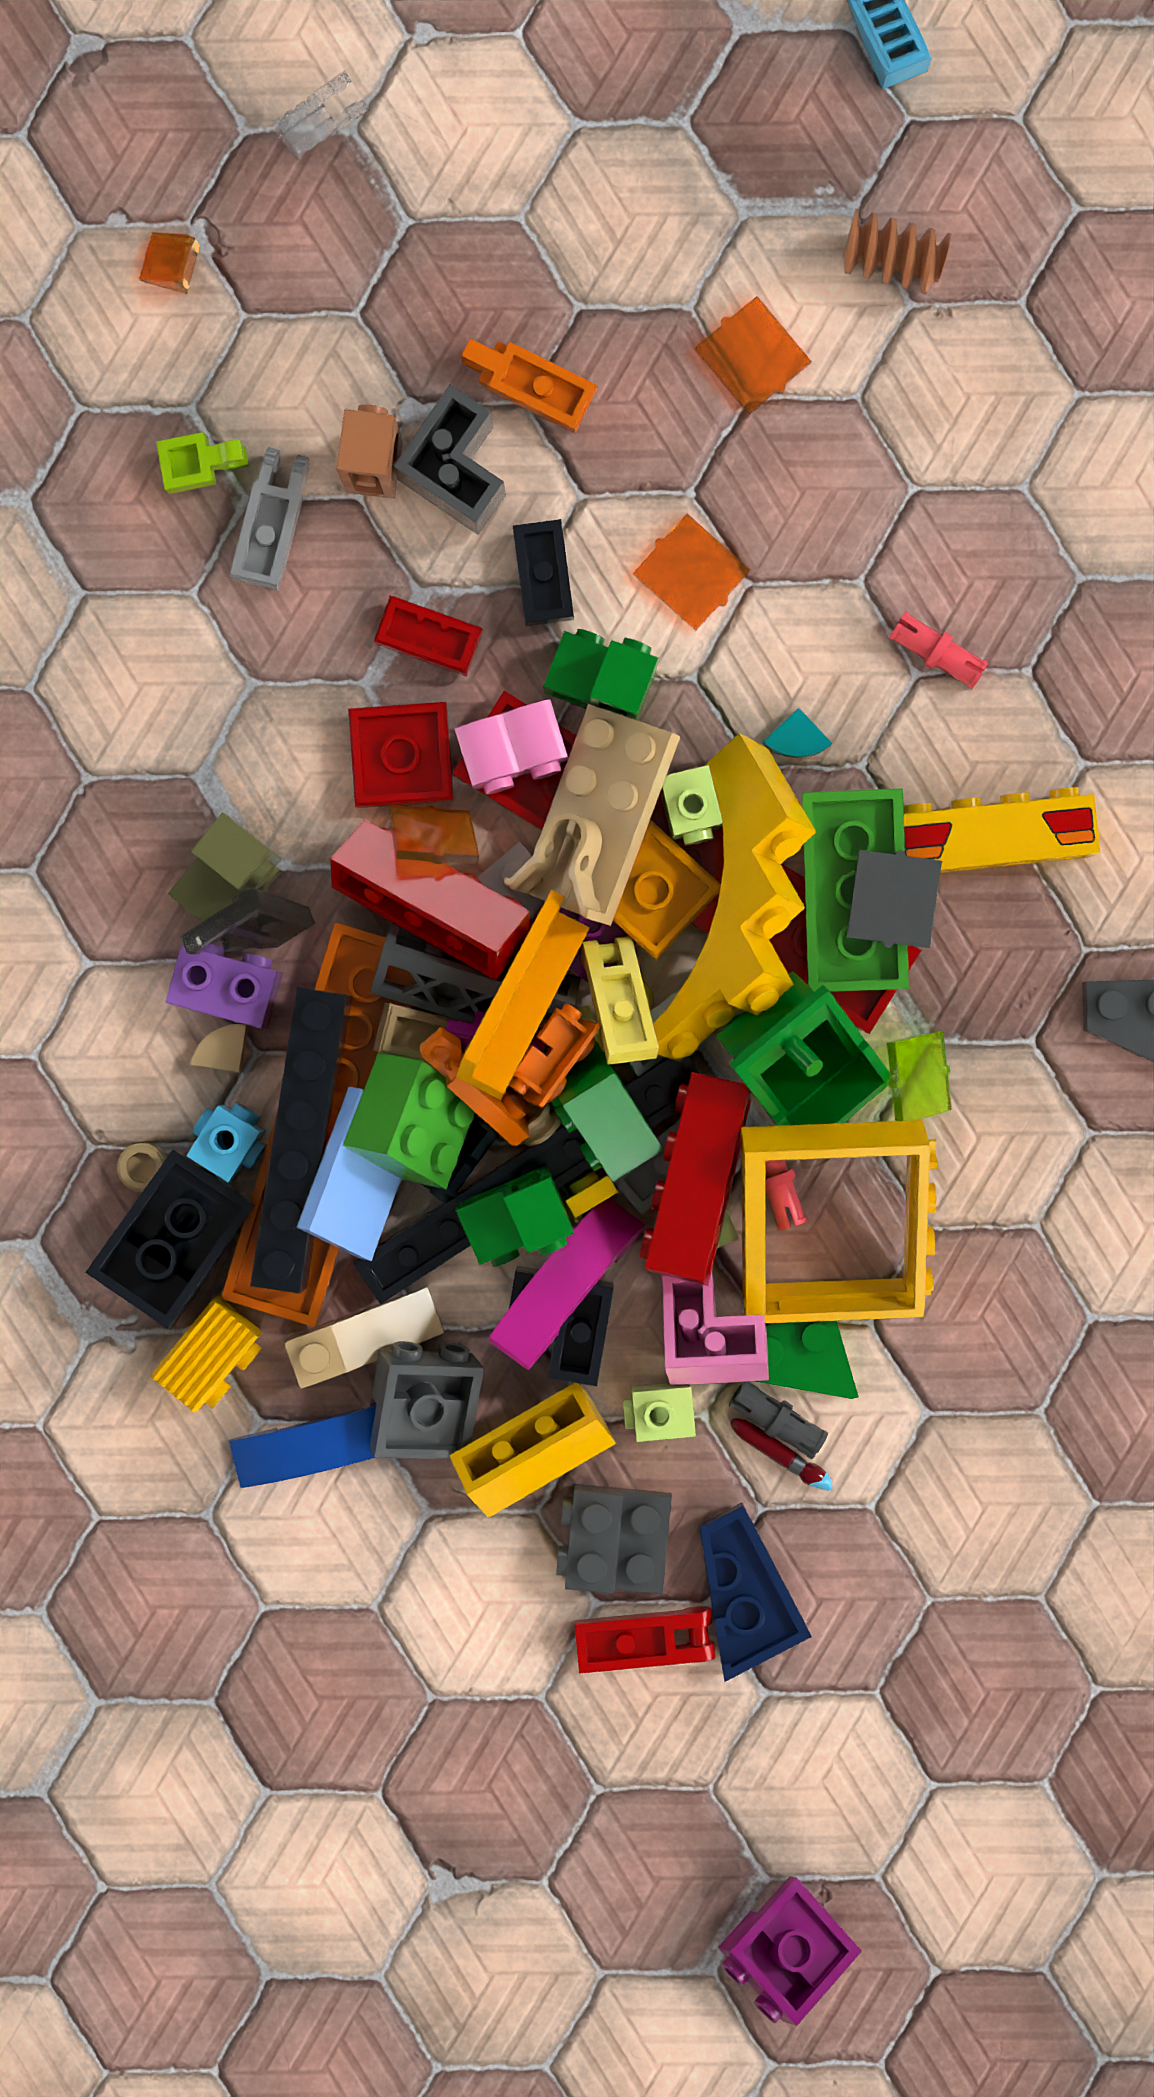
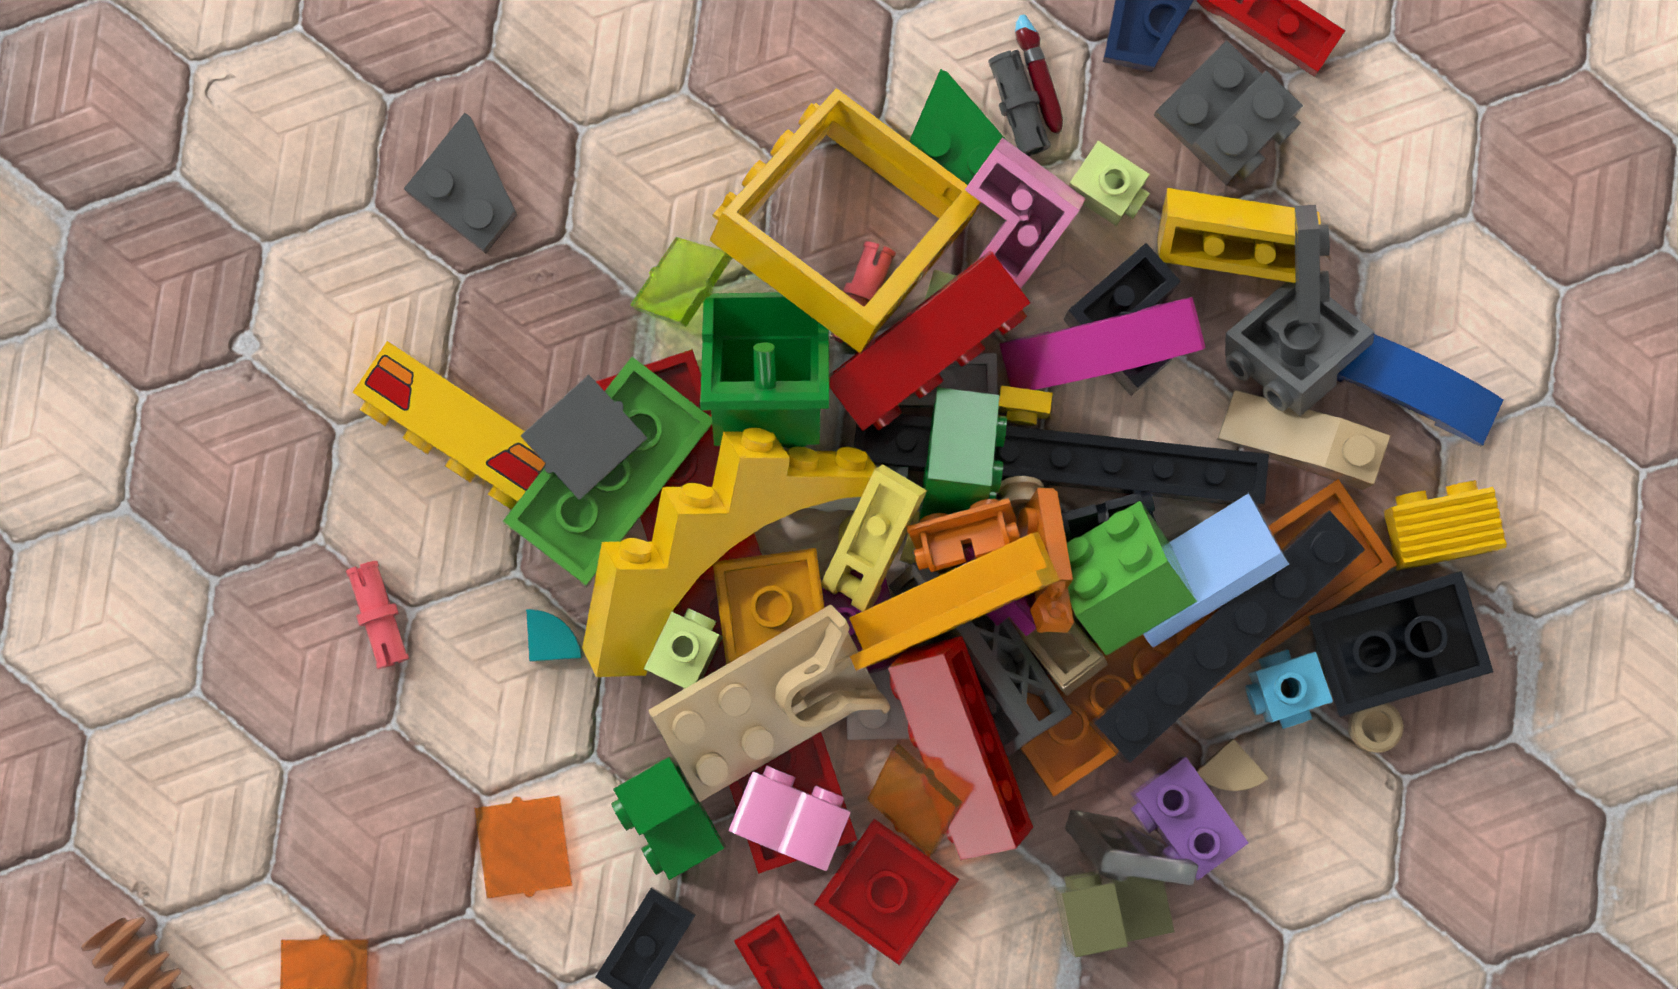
camera: 140 degrees left, 5 degrees down
green brick [456,1165,574,1267] -> none
none -> dark grey plate [1295,205,1330,323]

